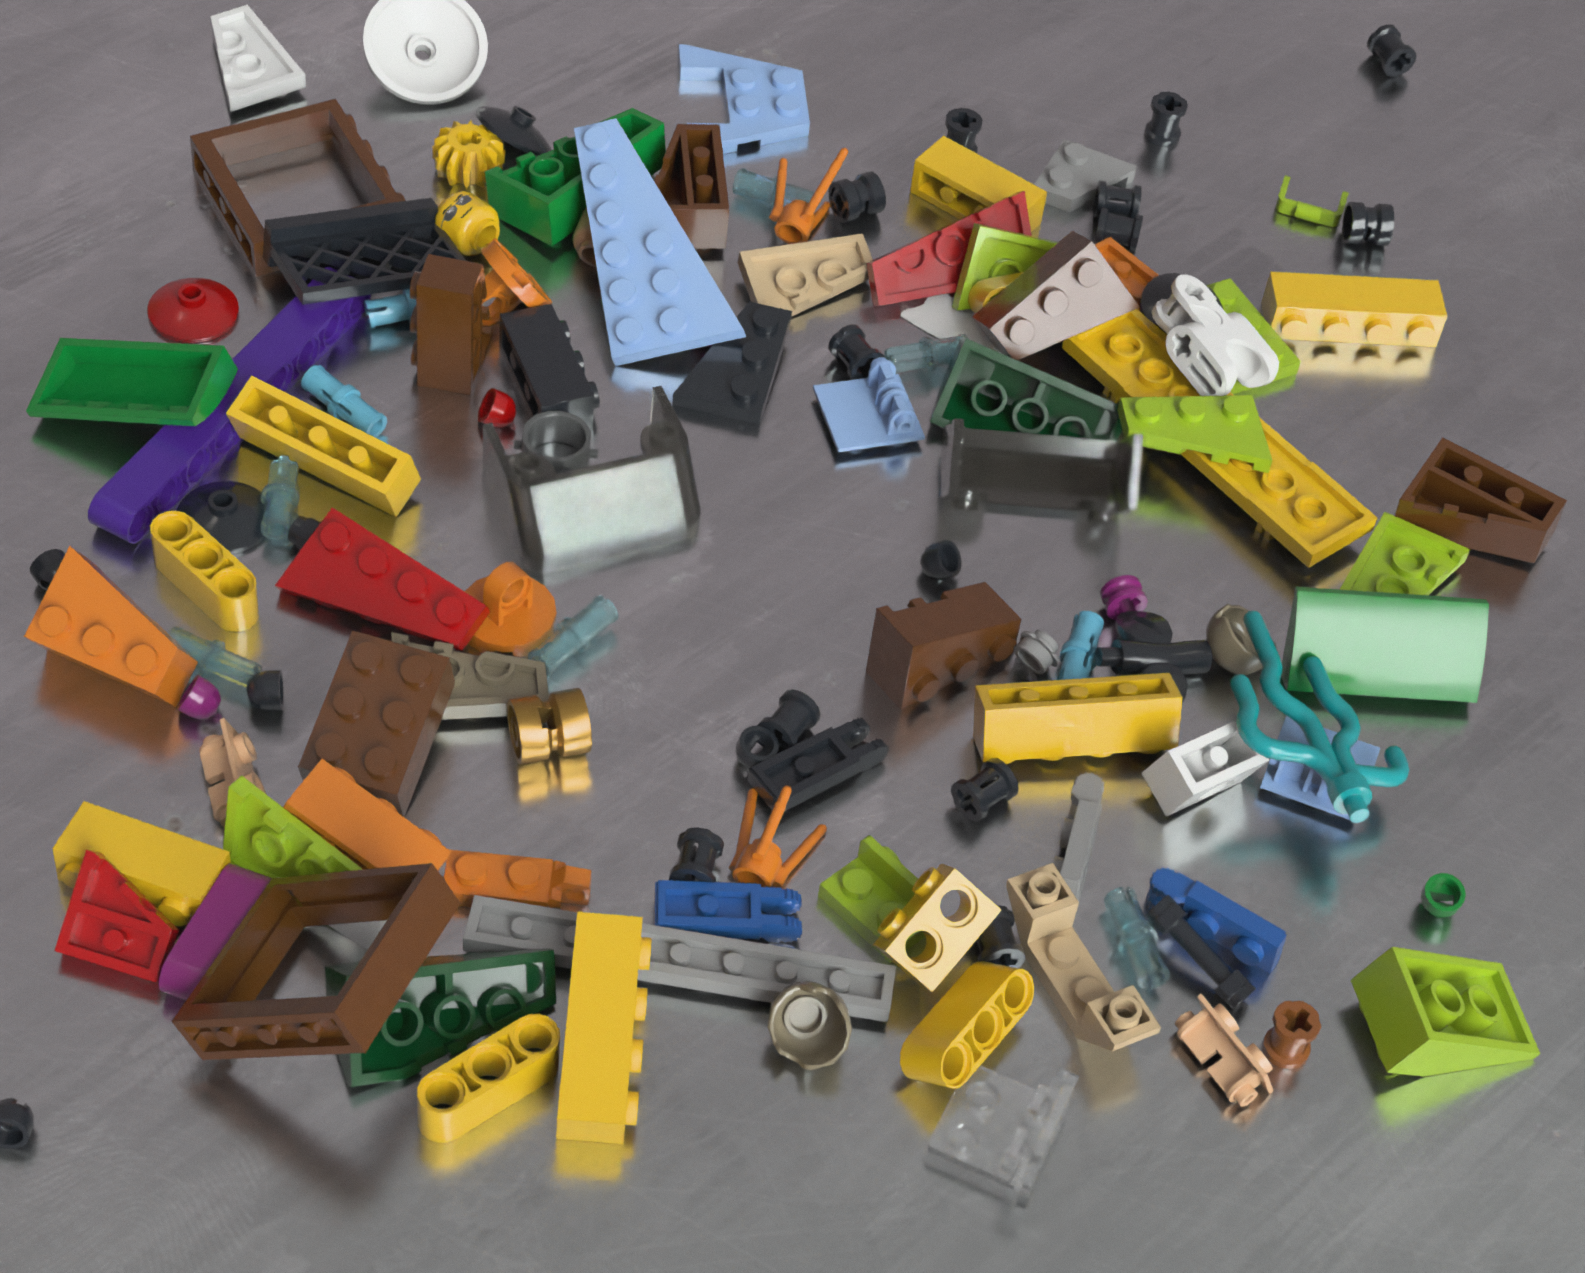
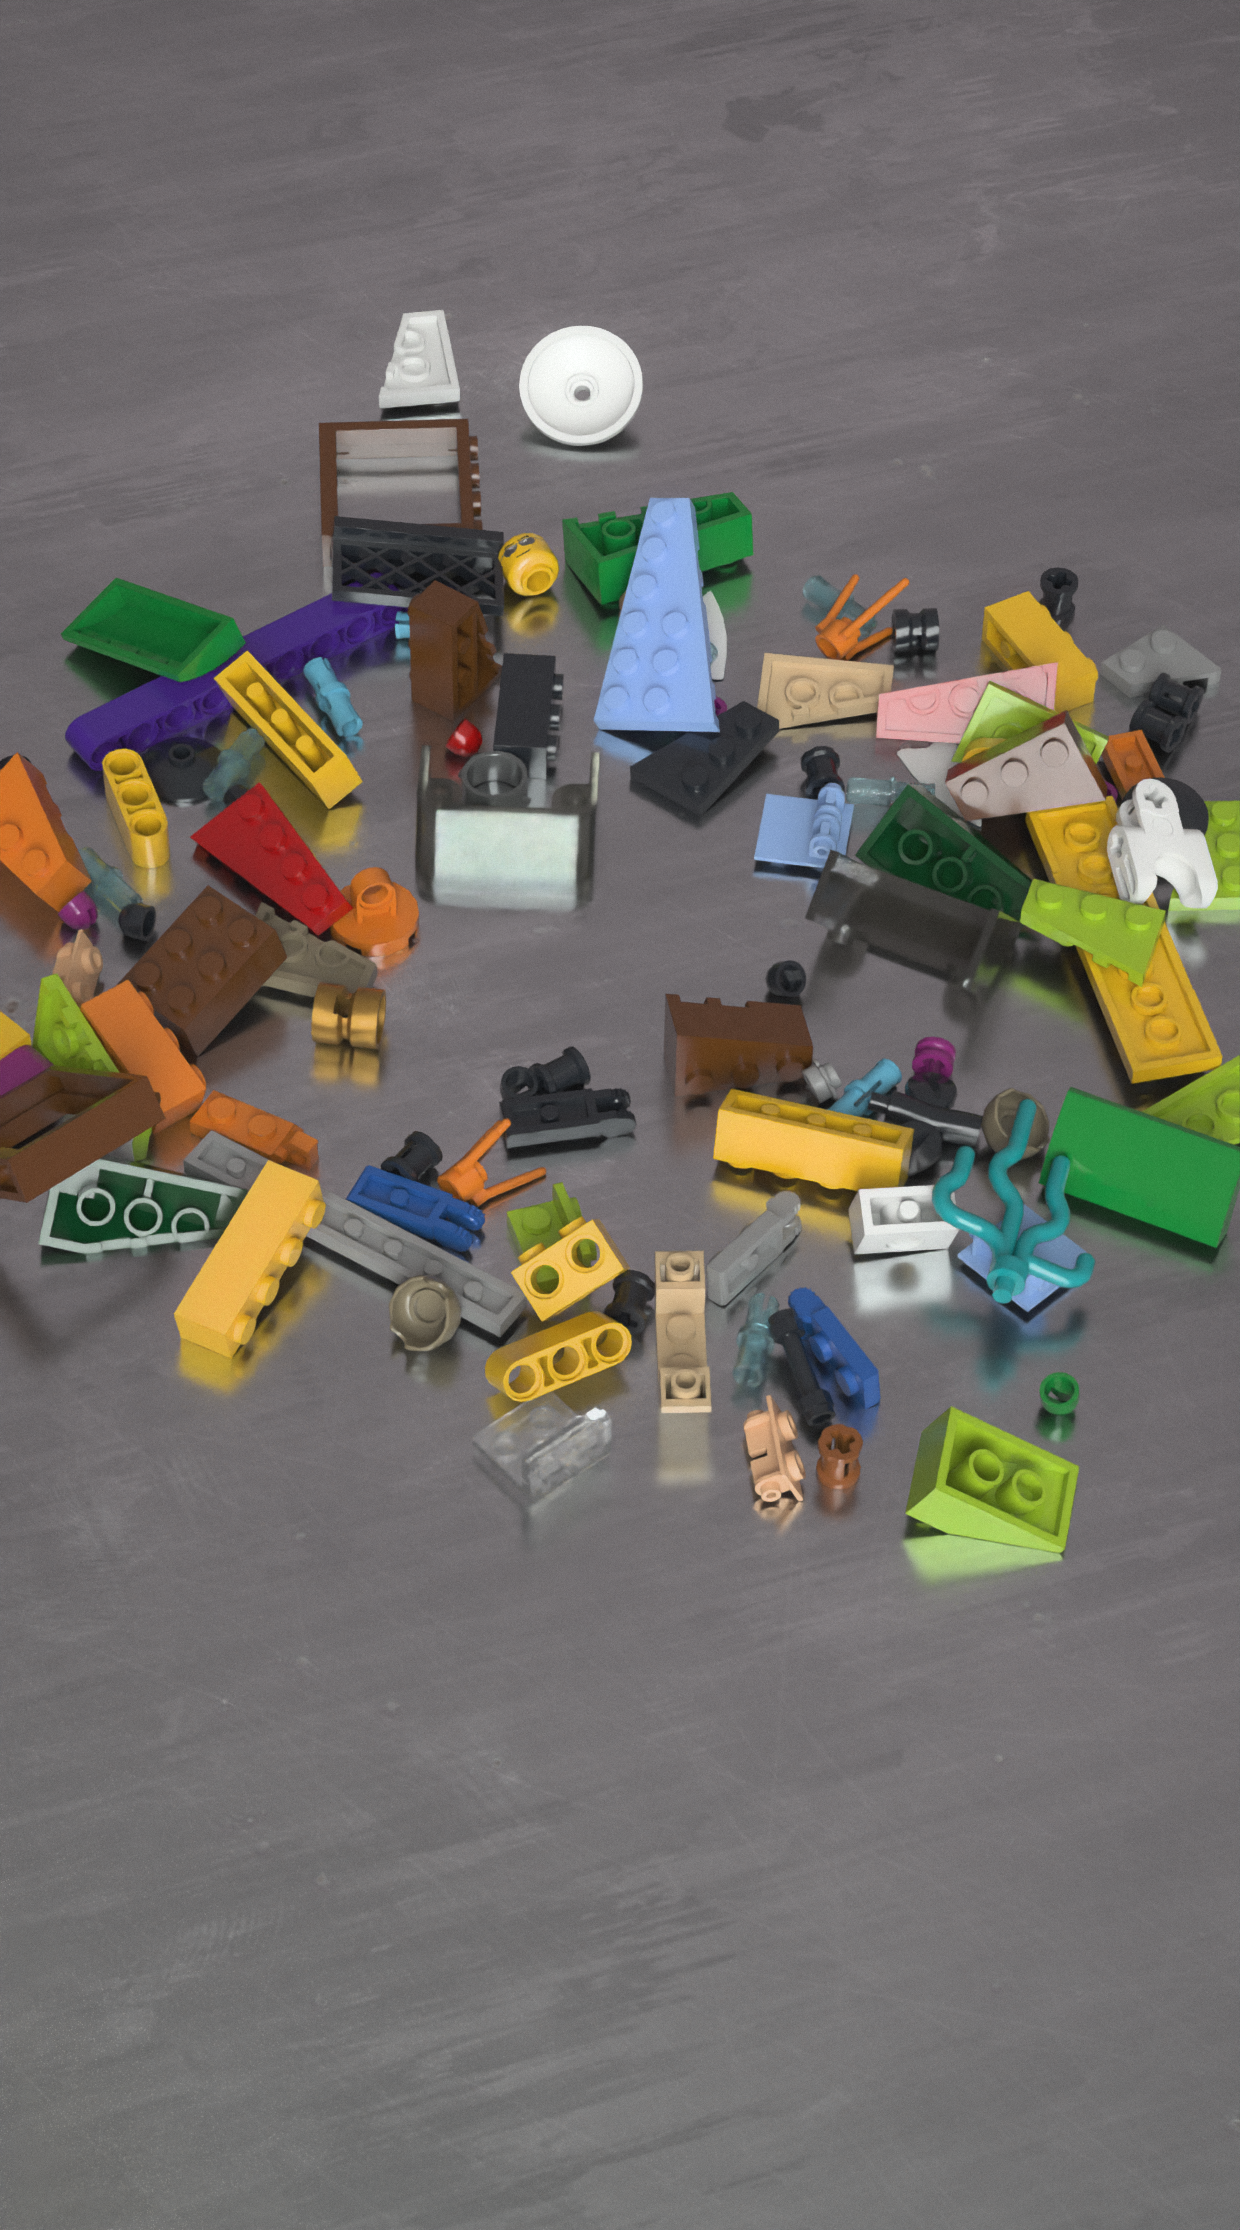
camera: 30 degrees right, 0 degrees up
red dish [147,278,239,344] -> none
yellow beam [417,1014,560,1143] -> none
yellow gear [432,120,505,190] -> none
black dish [475,106,552,156] -> none
orange tile [480,238,553,326] -> none
clear light blue pin [527,595,619,677] -> none
reddish brown wedge [654,124,730,249] -> none
light blue wing [678,44,810,154] -> none
black bush [951,758,1019,822] -> none

